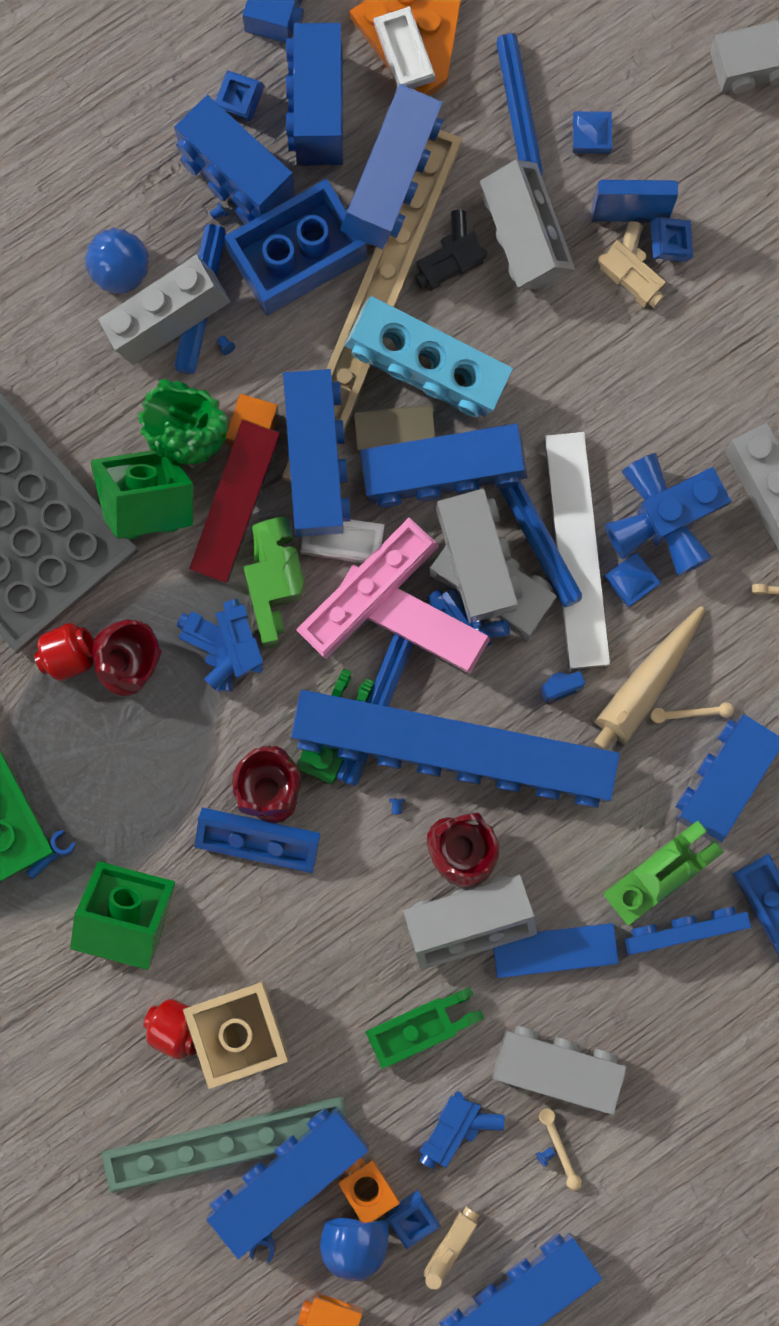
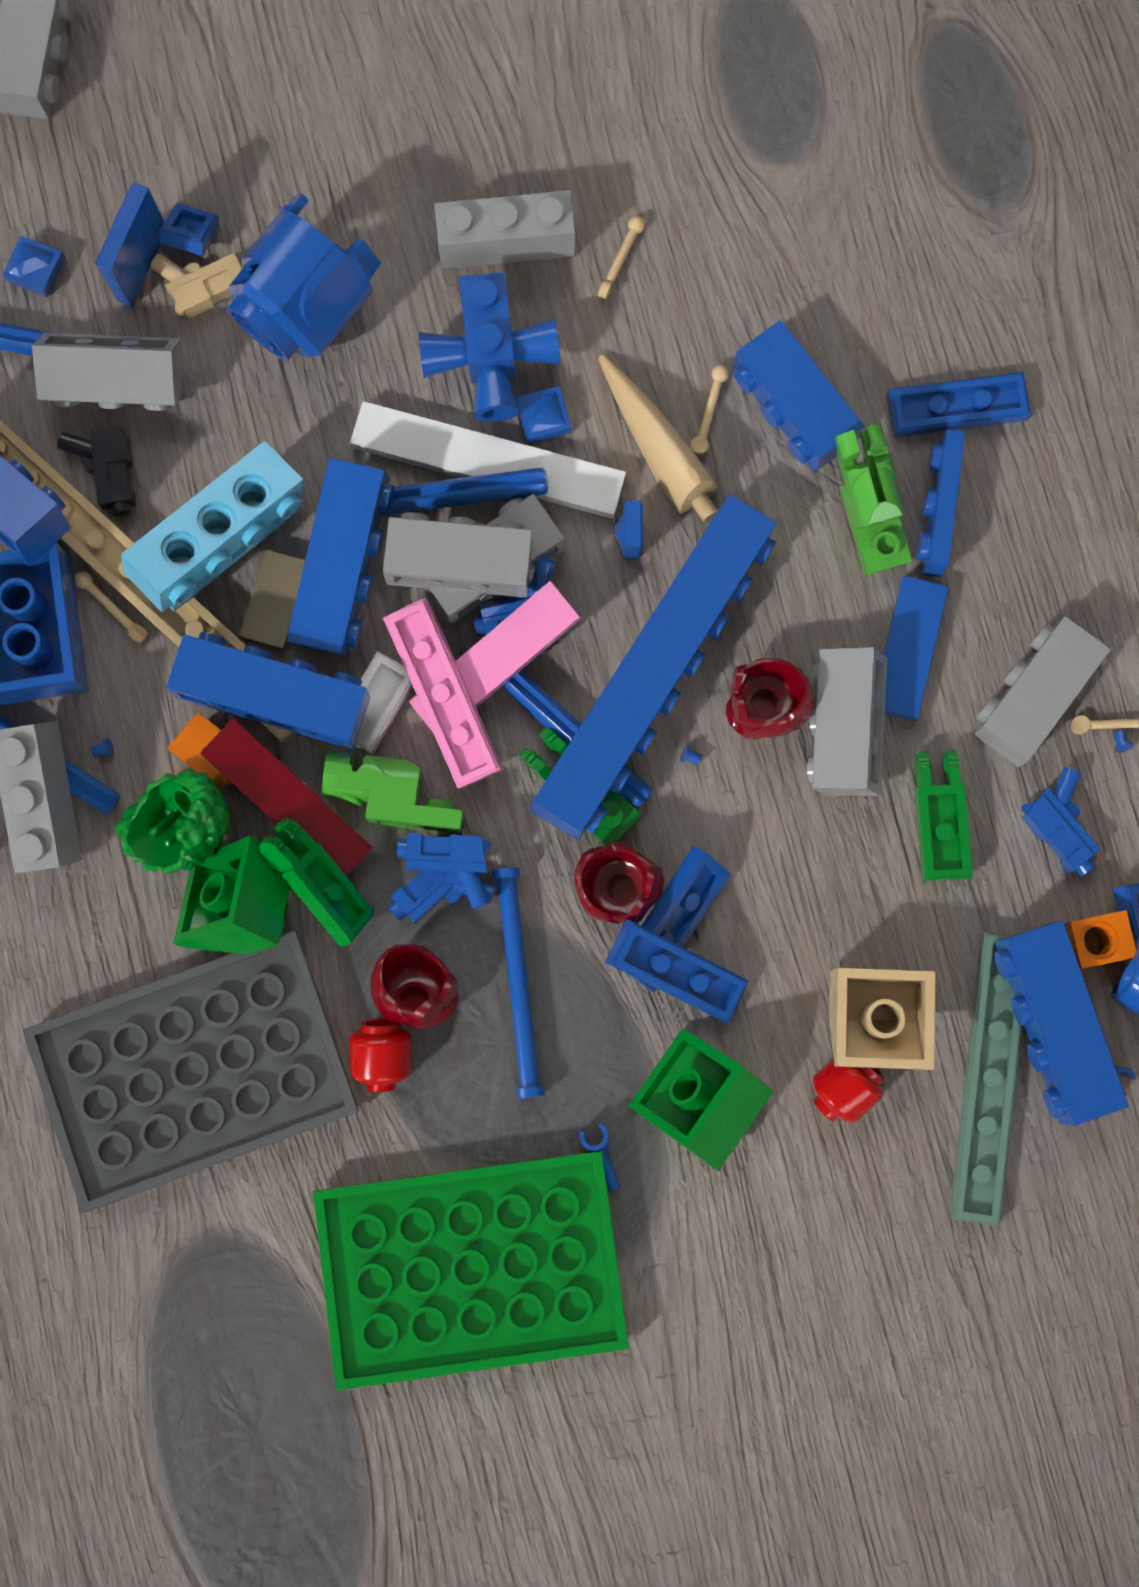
camera: 70 degrees left, 0 degrees up
none -> tan hinge [74,571,148,642]
none -> blue piece [226,194,381,361]
none -> green hinge [258,818,375,947]
none -> blue bar [492,867,545,1099]
none -> blue tile [604,919,749,1023]

